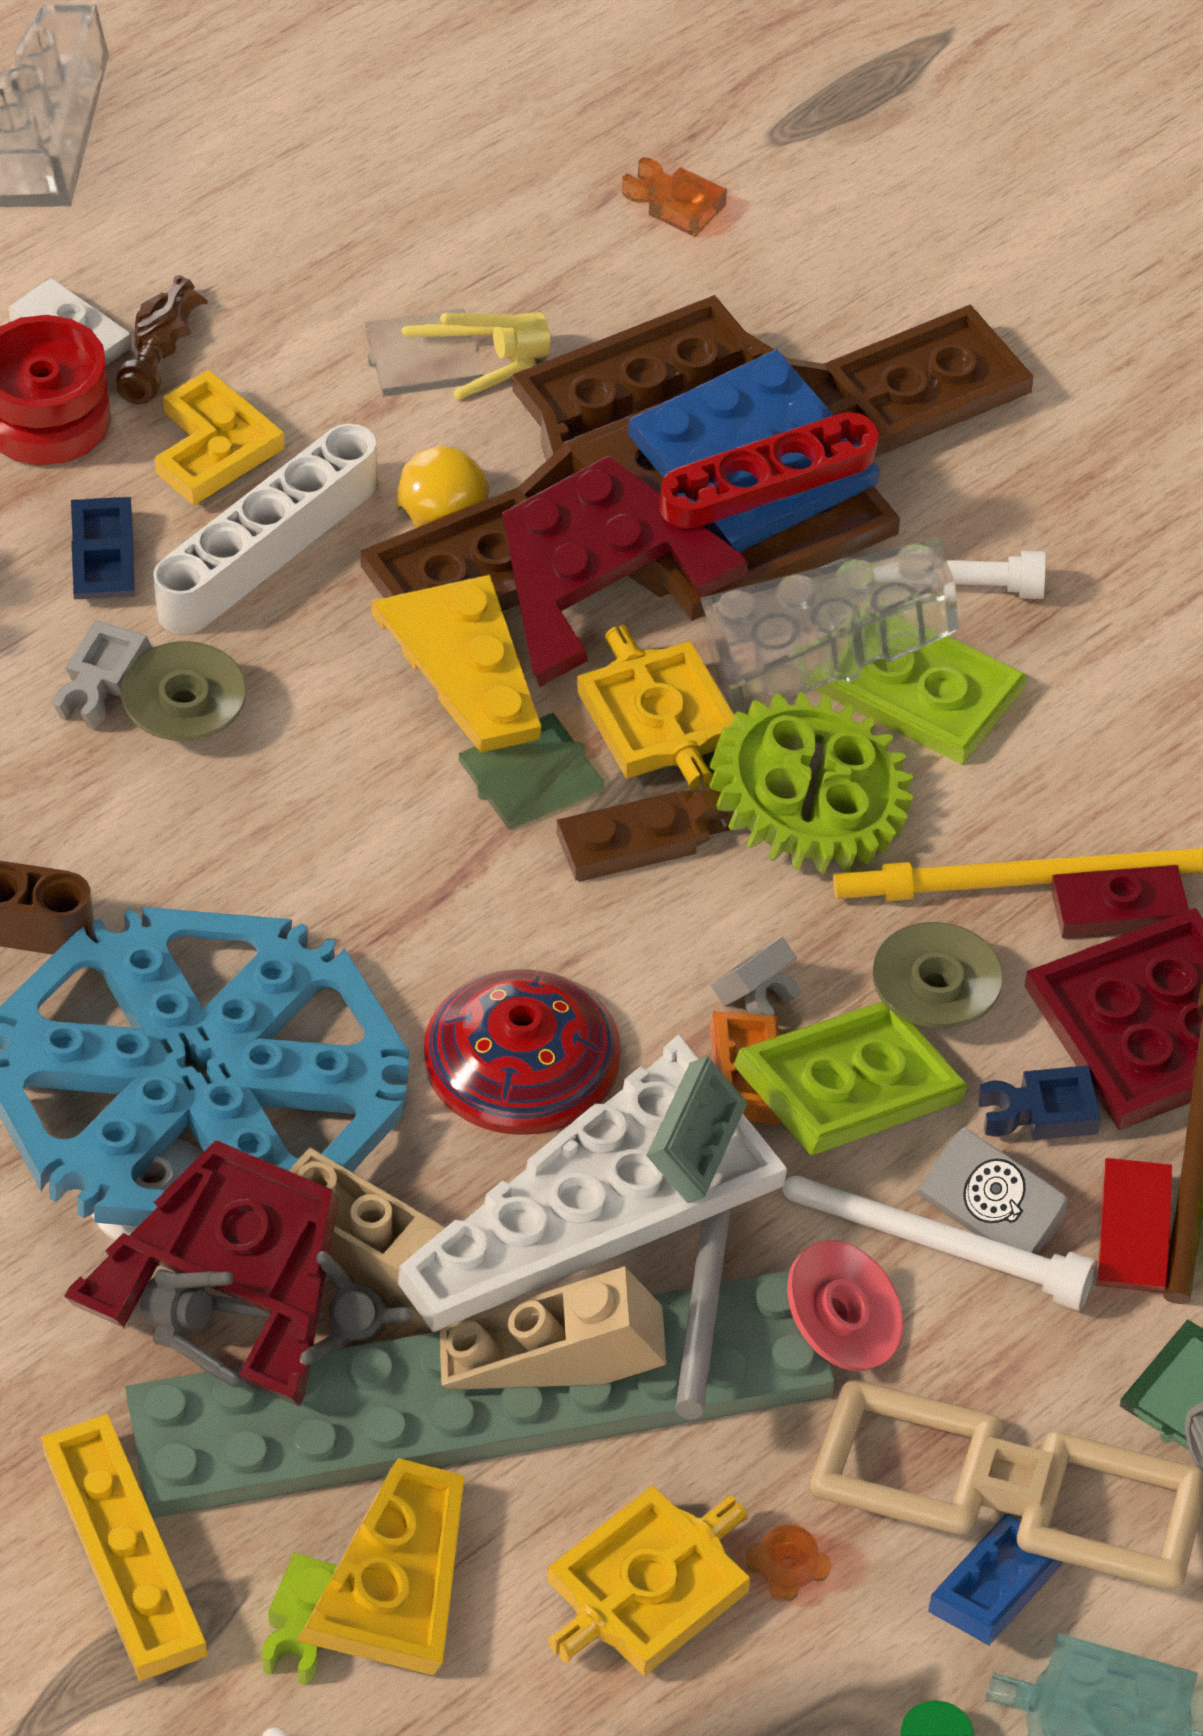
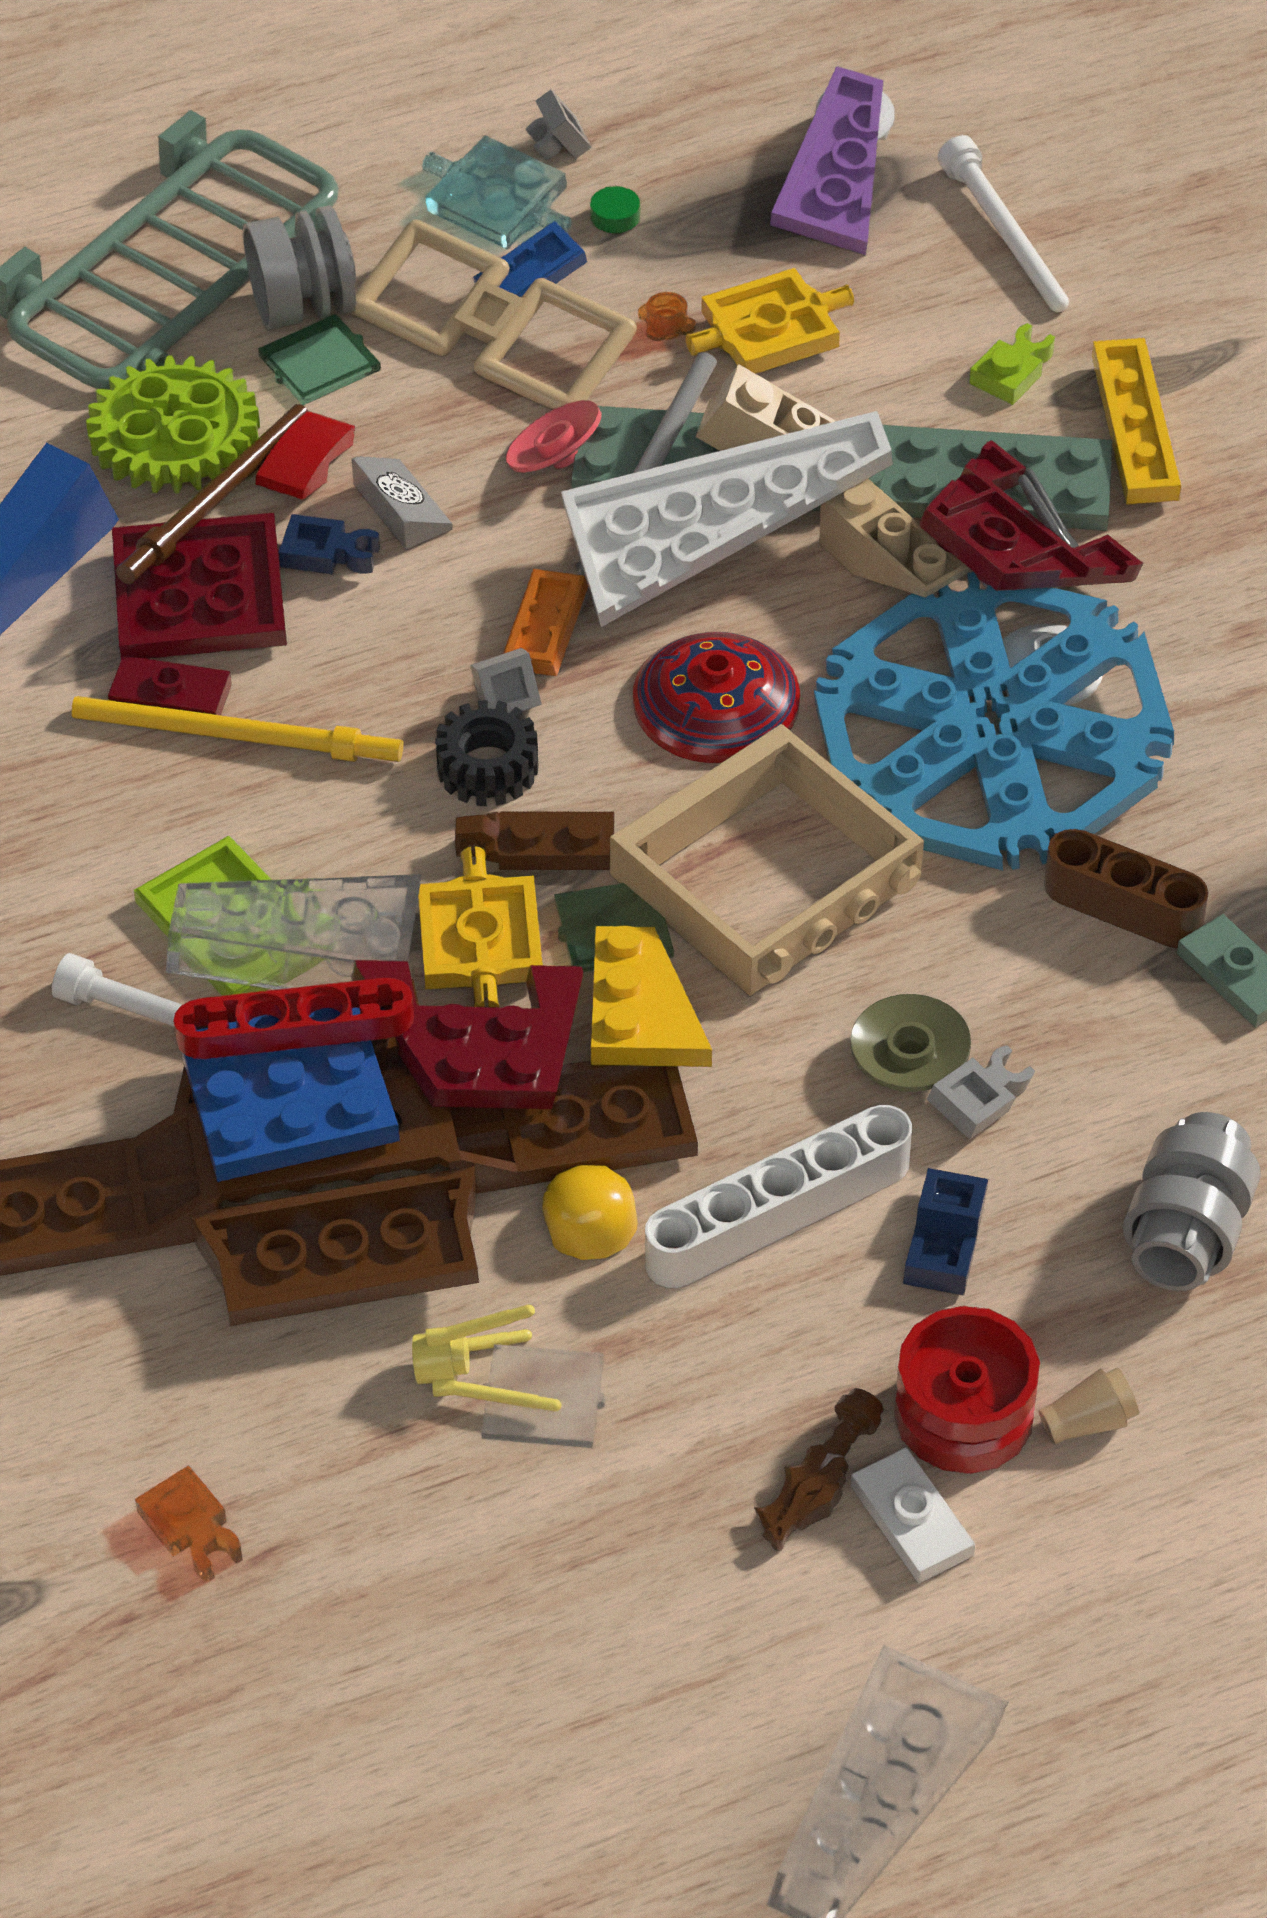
camera: 160 degrees left, 0 degrees up
yellow plate [155,369,285,506] -> none
yellow wing [296,1458,465,1676] -> none
dark grey plant [300,1251,412,1365] -> none
sand green plate [646,1056,747,1203] -> none
lime gear [710,691,914,873] -> none
lime tile [734,1001,969,1156] -> none
white piece [783,1175,1097,1312] -> none
olive dish [872,922,1003,1029] -> none
none -> black tyre [435,700,539,806]
none -> tan window [610,724,924,996]

